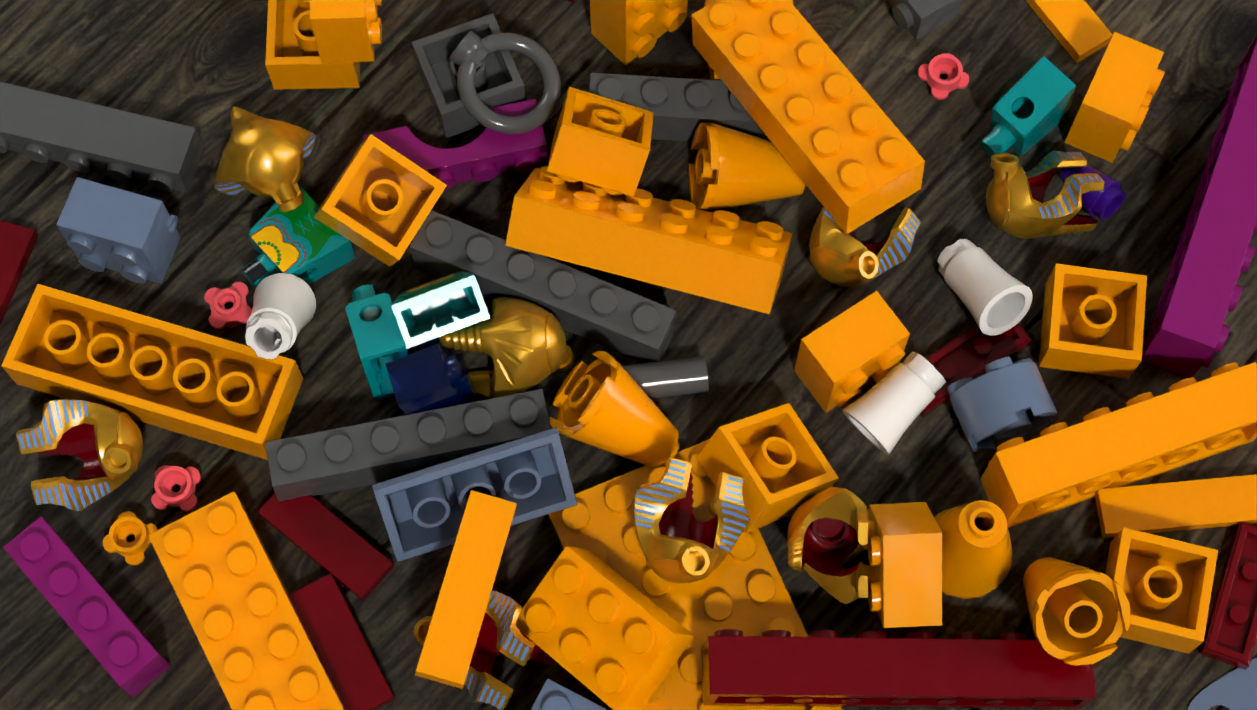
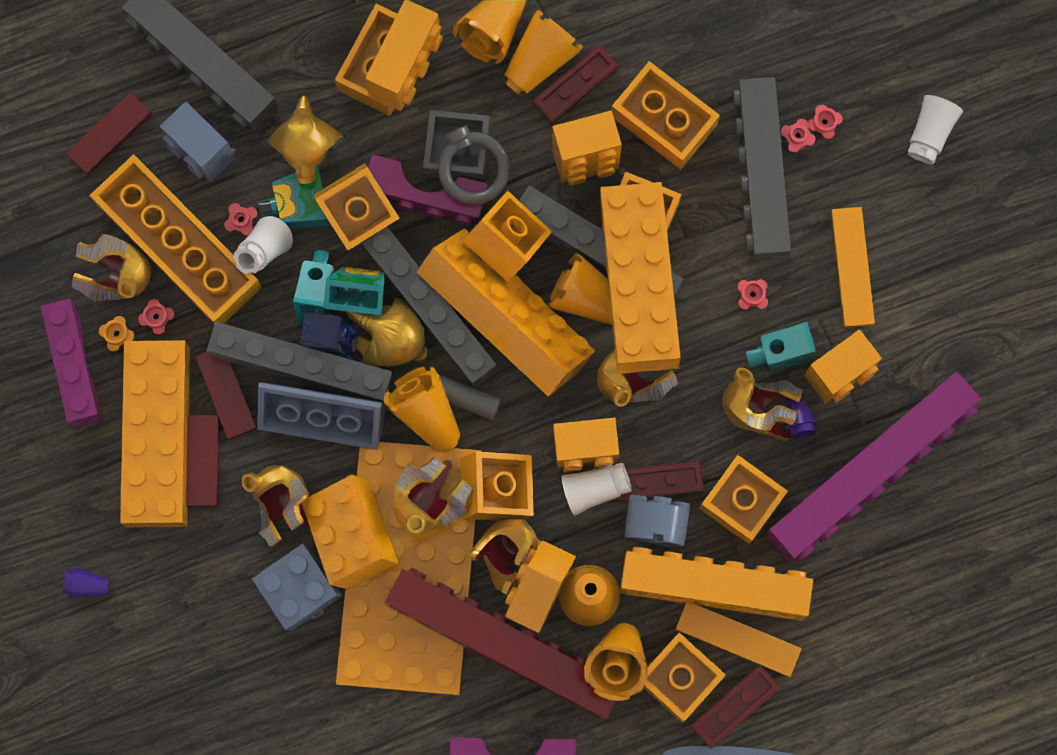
camera: 30 degrees right, 10 degrees up
light orange tile [415,490,517,689] -> none
white plant [937,239,1033,336] -> none

